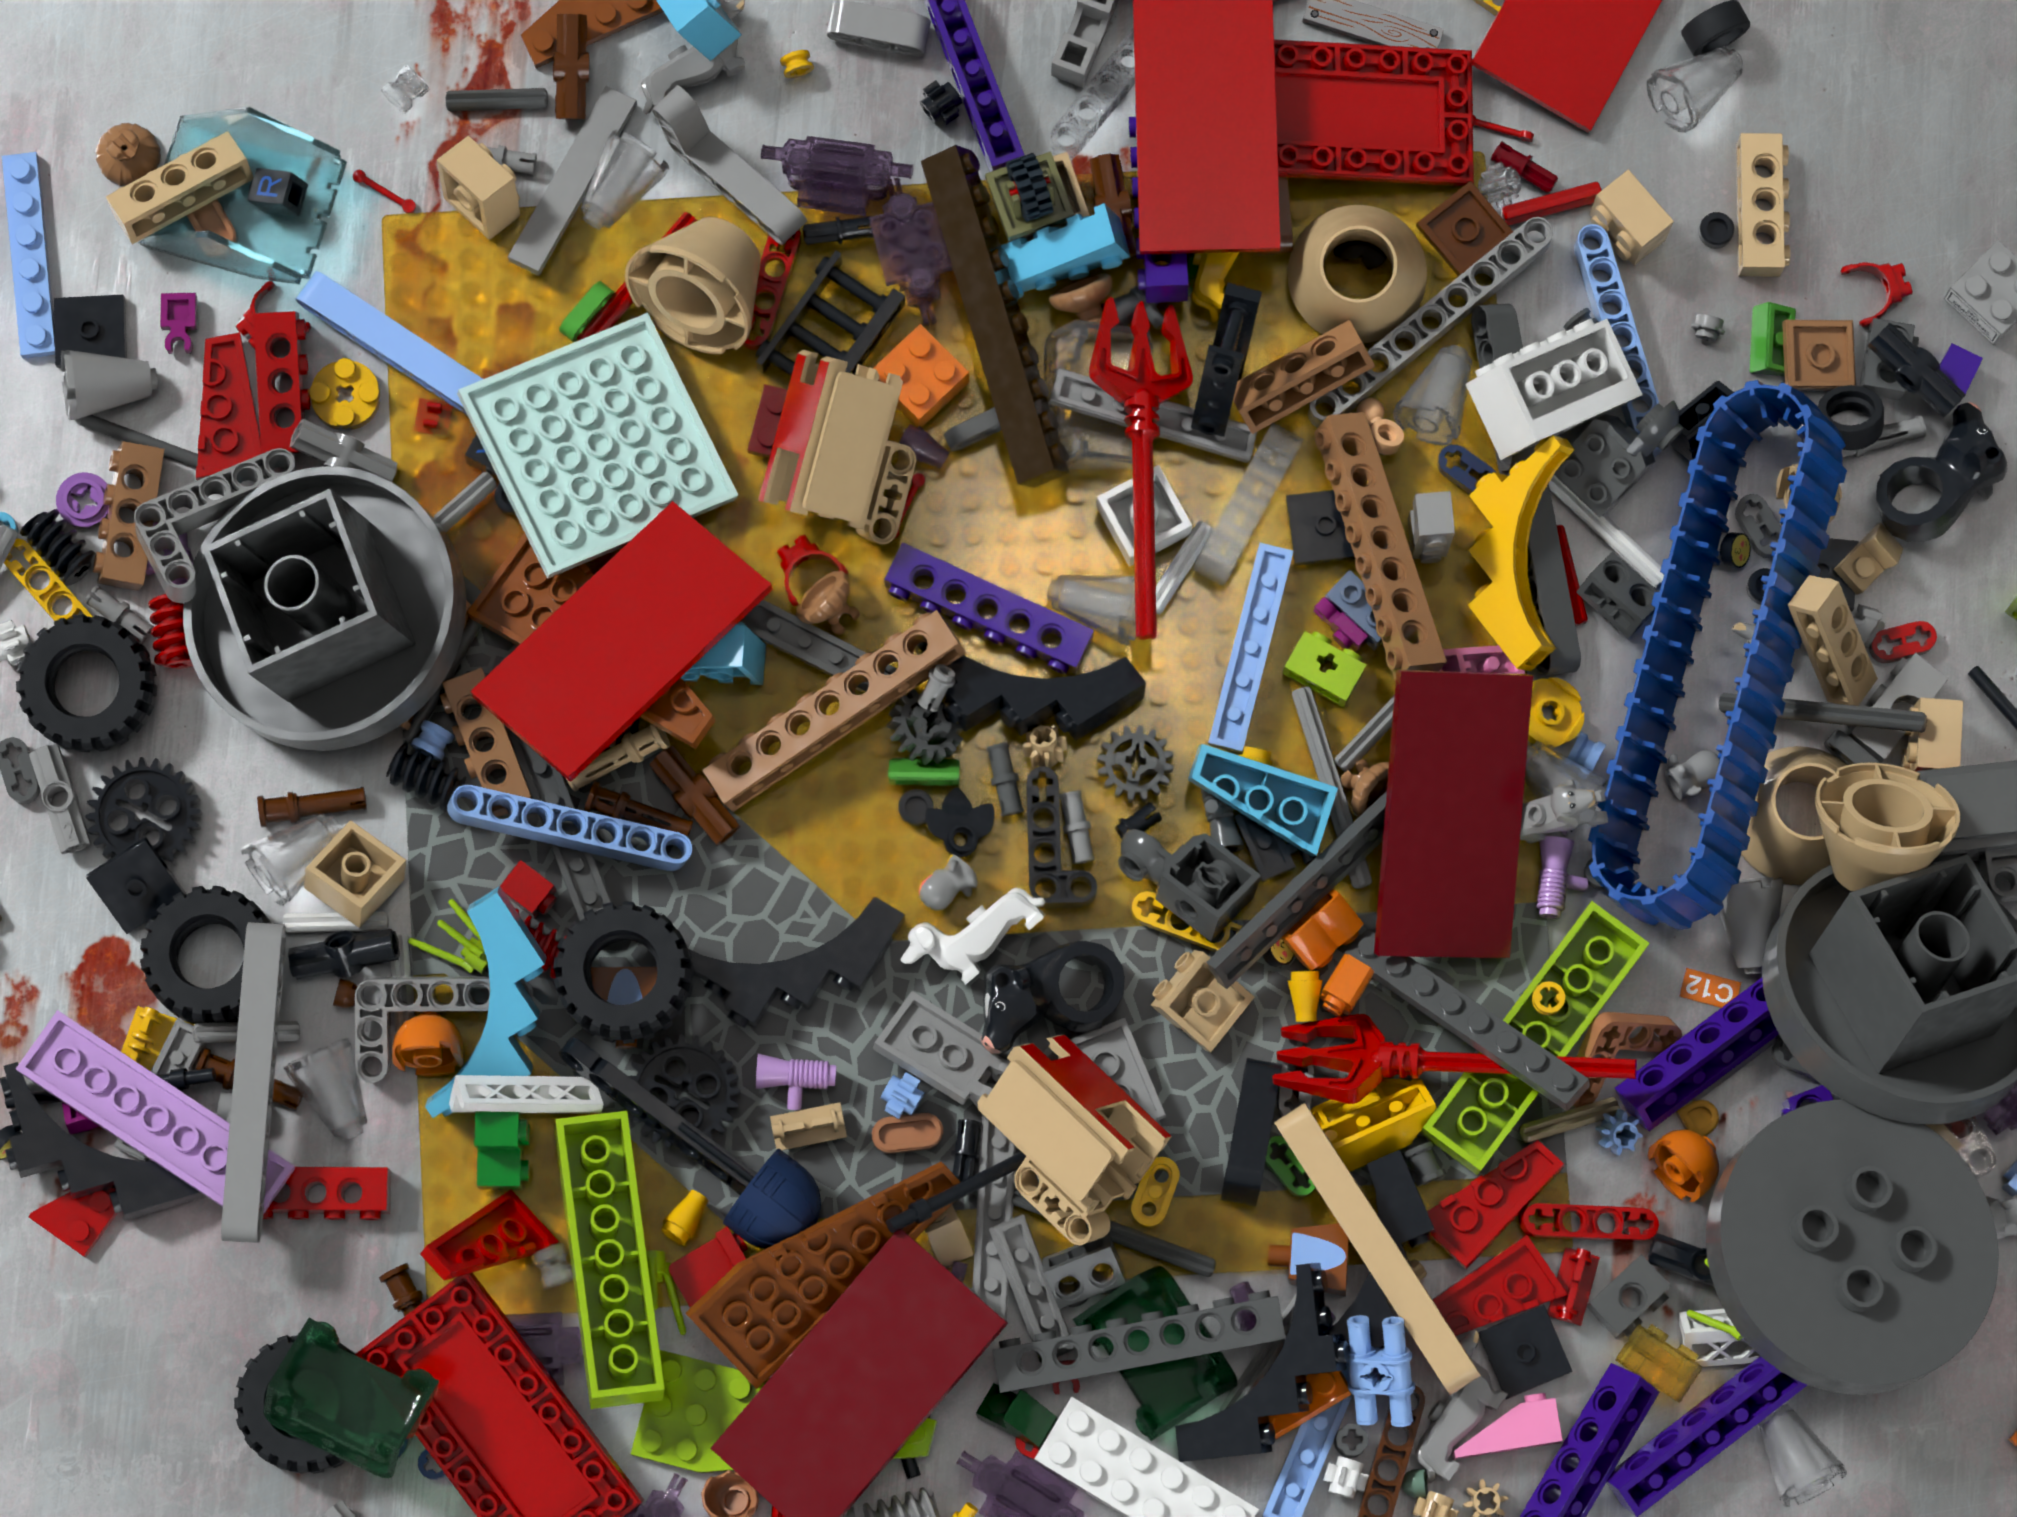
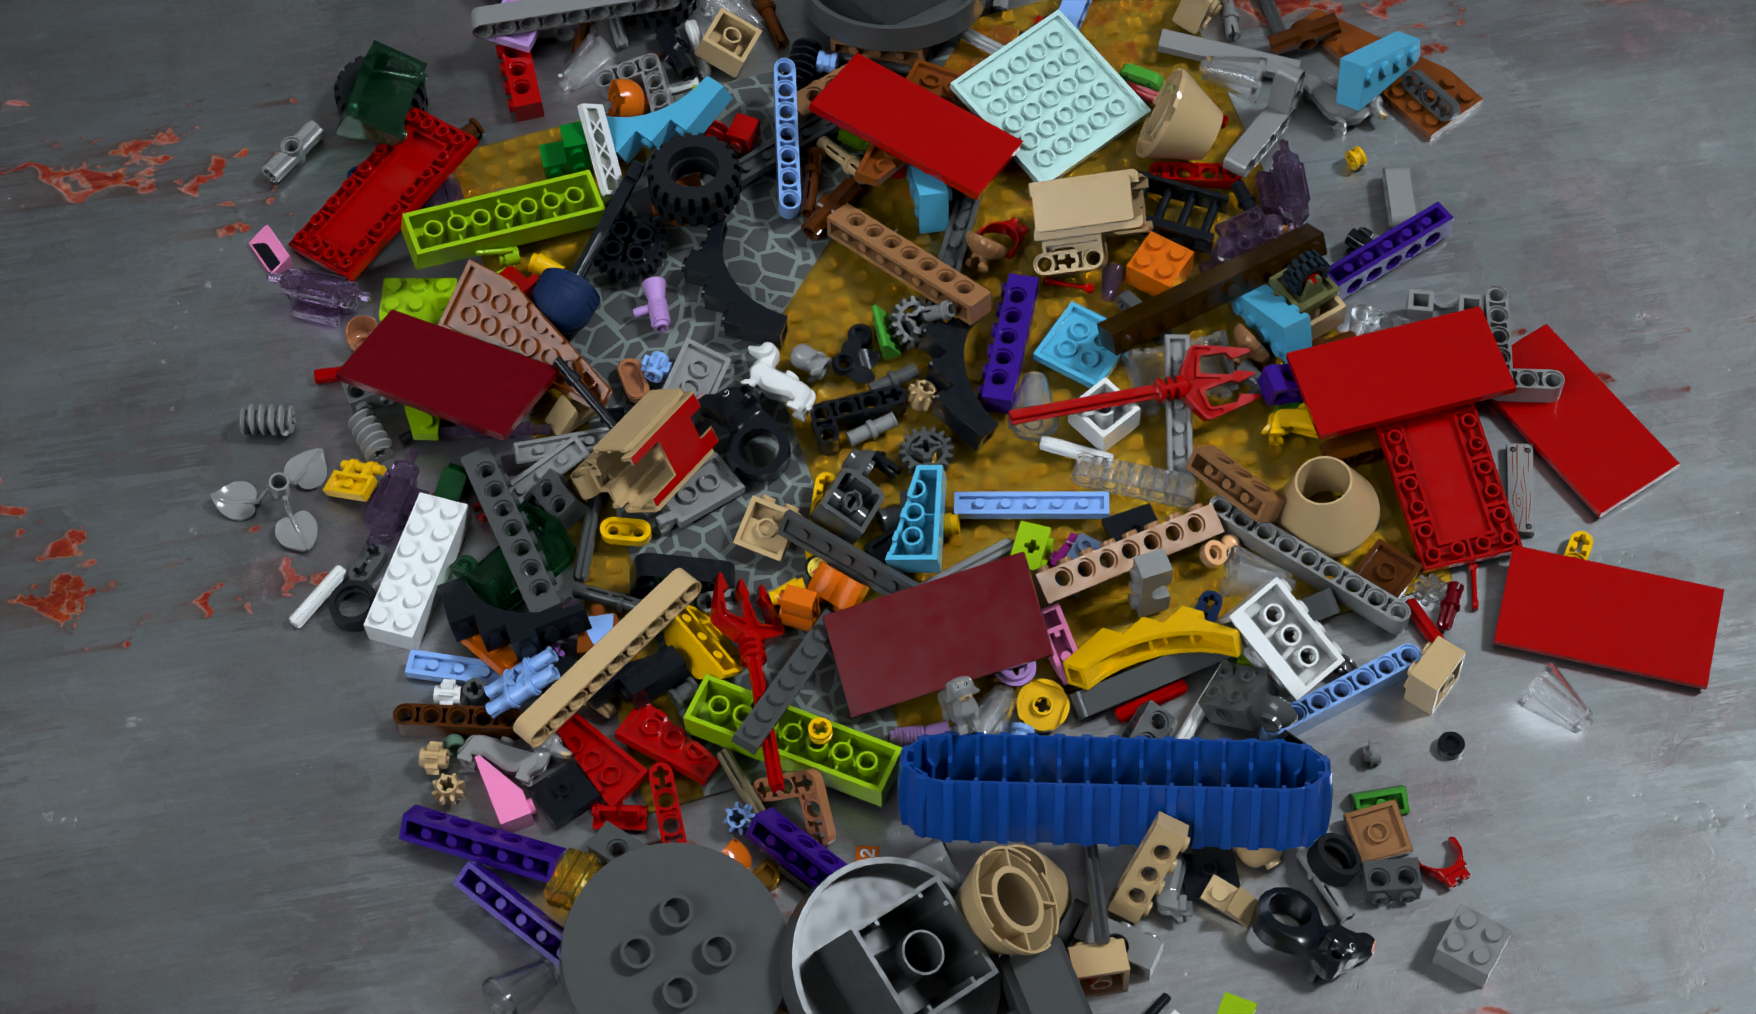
camera: 80 degrees right, 20 degrees down
red wing [420,1189,559,1281] -> none
tan hinge [770,1102,847,1151] -> none
black fence [1191,283,1262,437] -> none
black tyre [1681,0,1750,57] -> none
tan brick [1736,133,1790,277] -> none
black piece [1867,323,1966,418] -> none
red beam [1869,621,1937,664] -> none
dark purple brick [1939,343,1983,403] -> none
none -> dark grey pin [572,581,643,613]
none -> medium azure plate [1033,301,1127,388]

